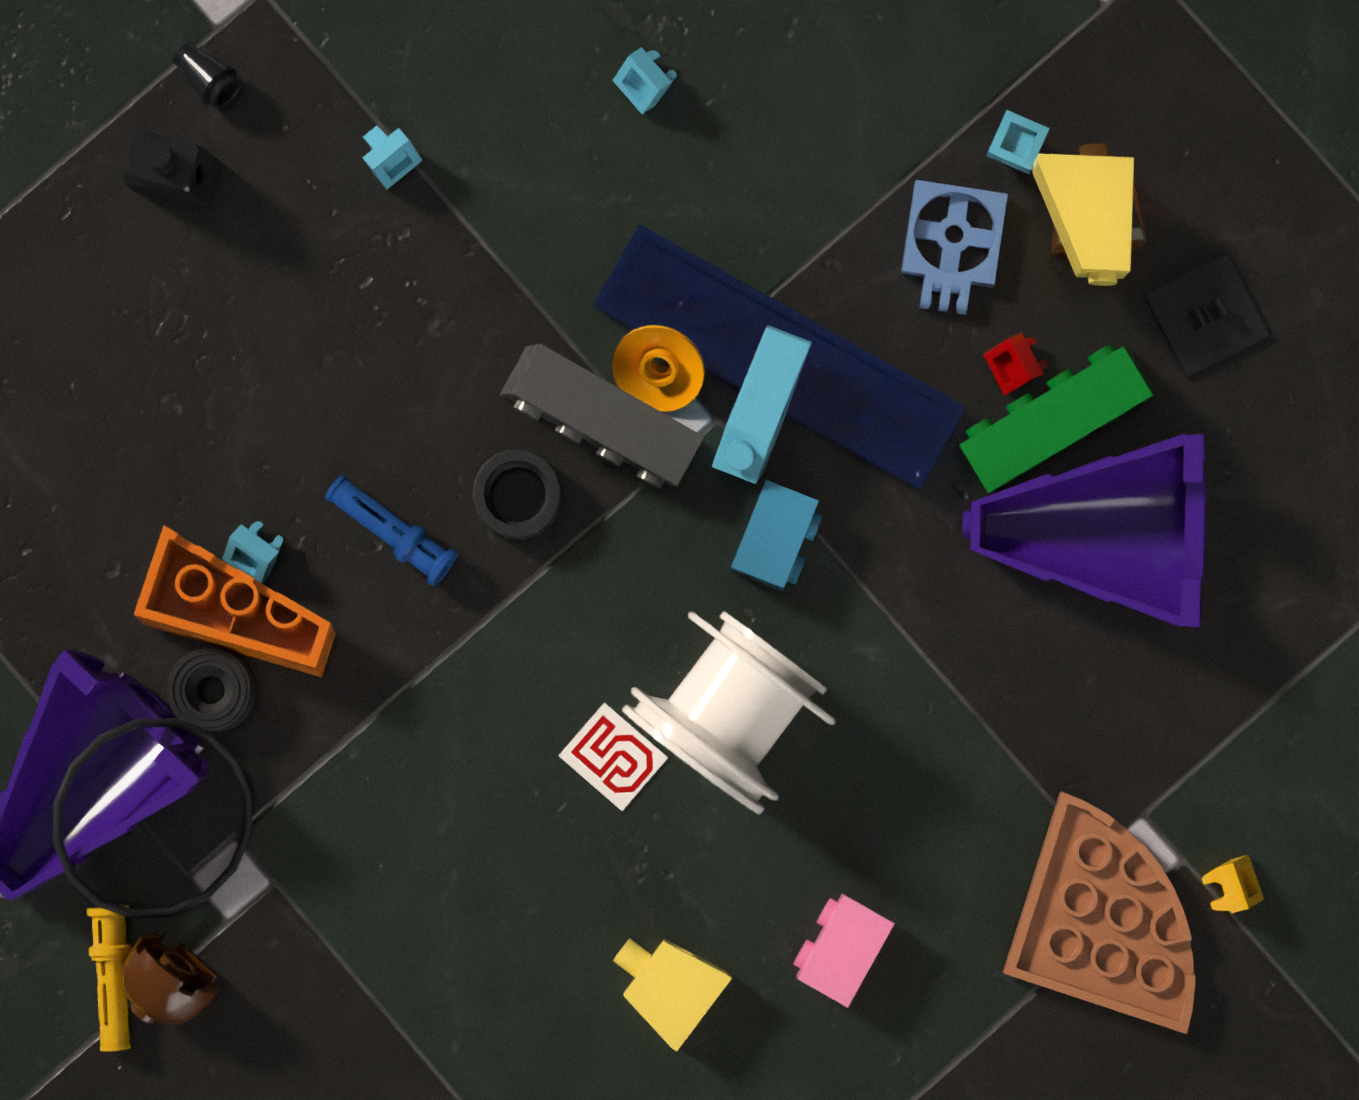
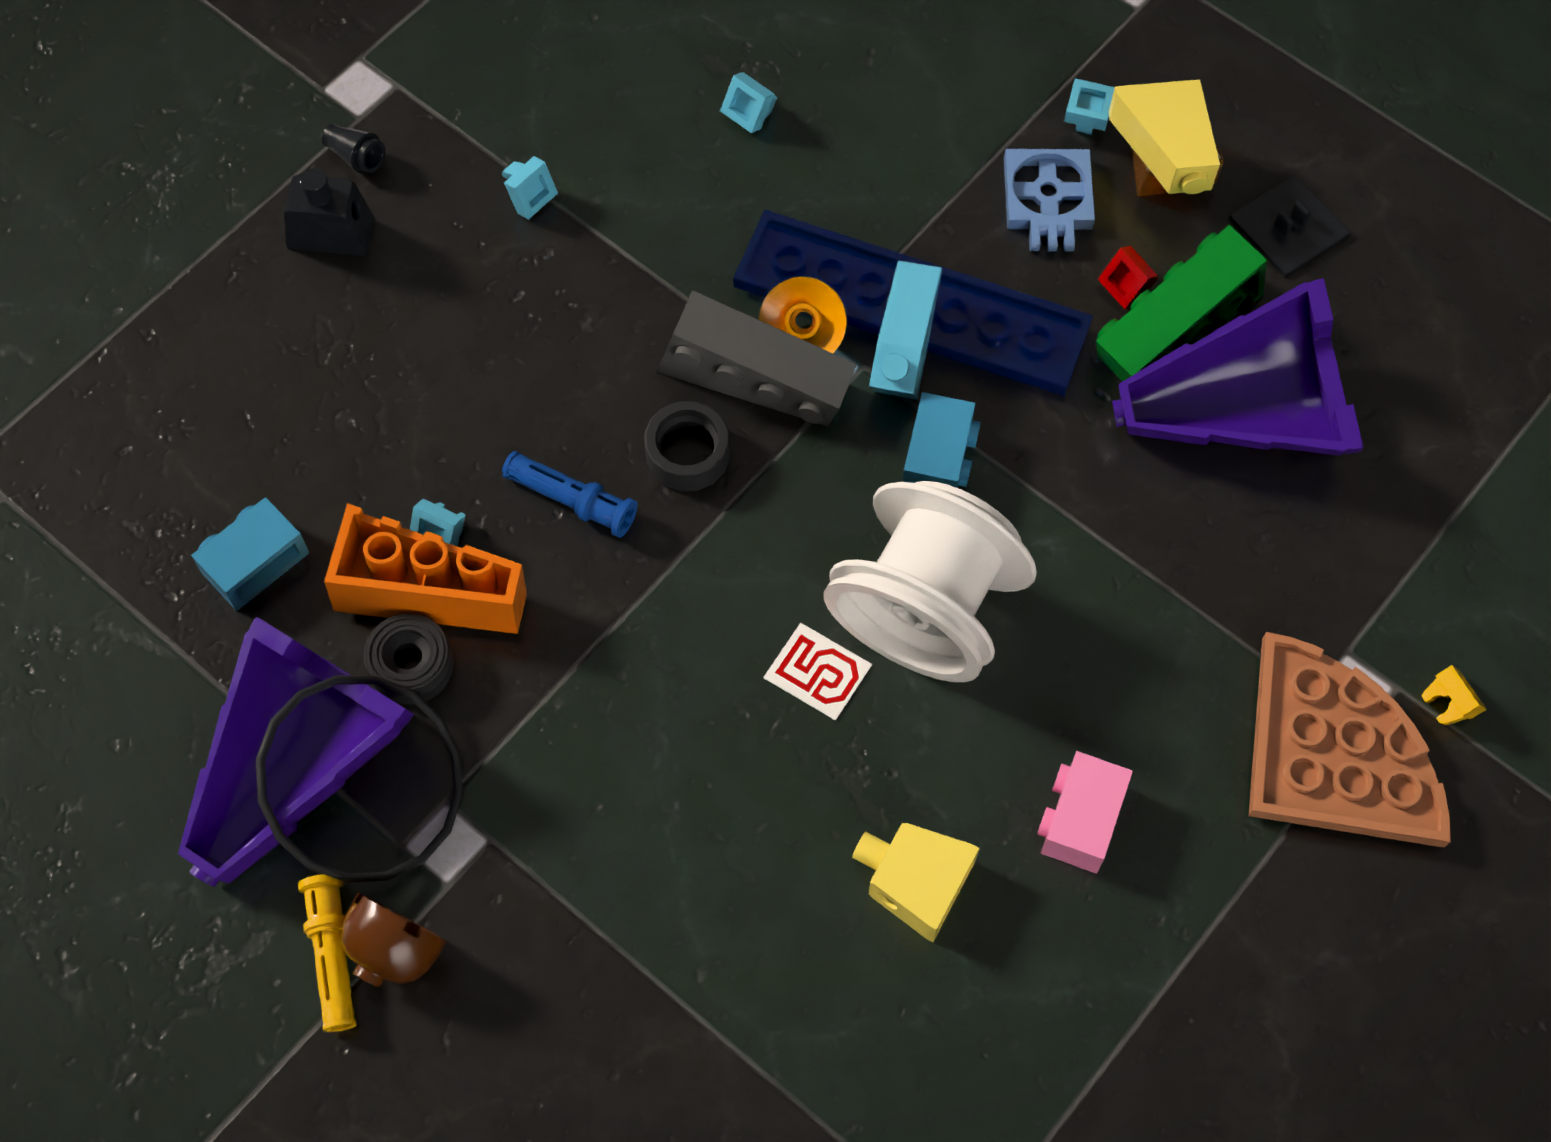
camera: 15 degrees left, 20 degrees down
none -> dark azure brick [191,497,309,611]

